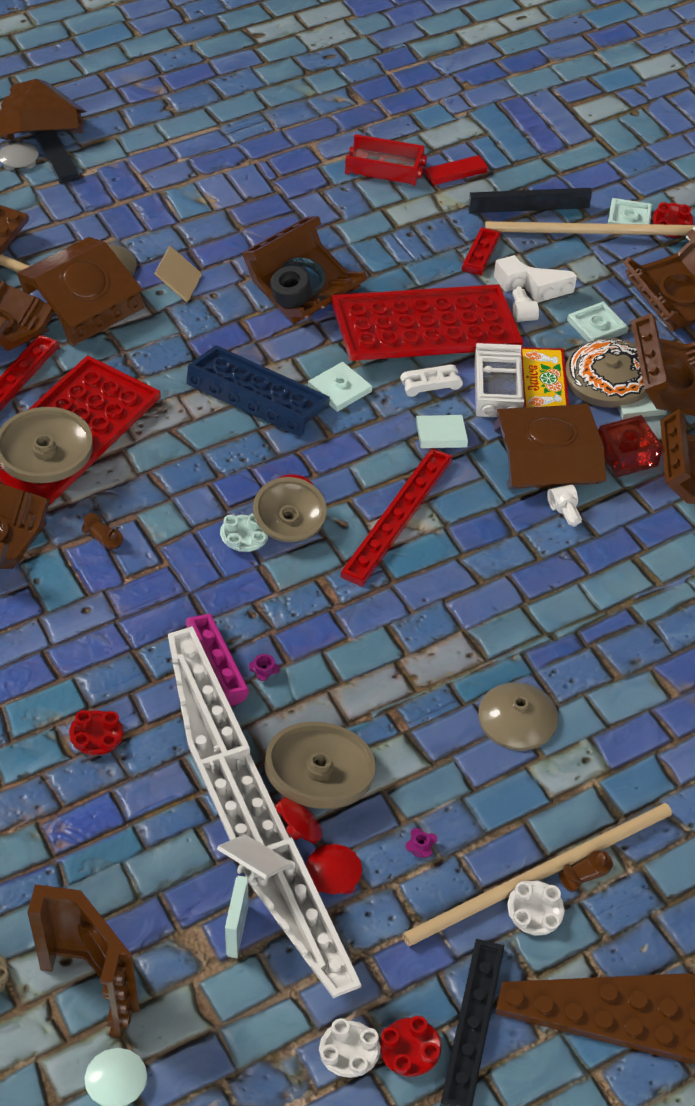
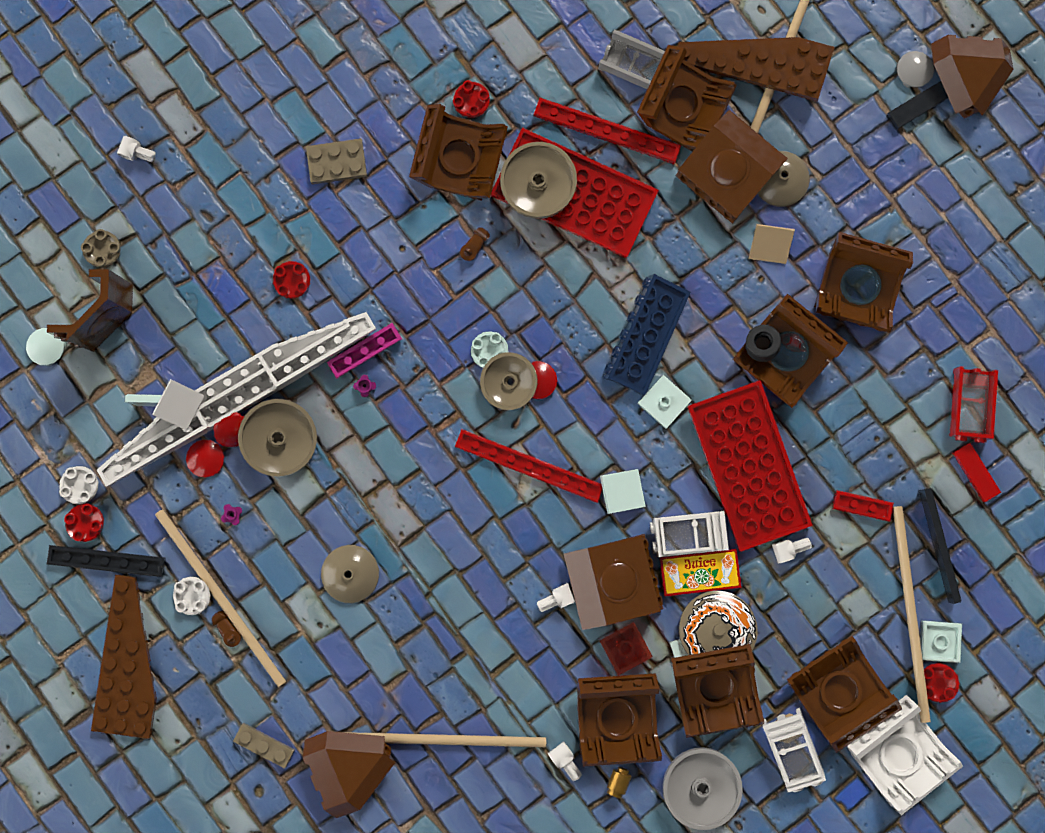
camera: 85 degrees right, 35 degrees up
white plate [400,365,463,397] -> none
white arch [494,255,577,303] -> none
light aqua tile [567,301,629,342] -> none
none -> reddish brown panel [814,232,913,333]

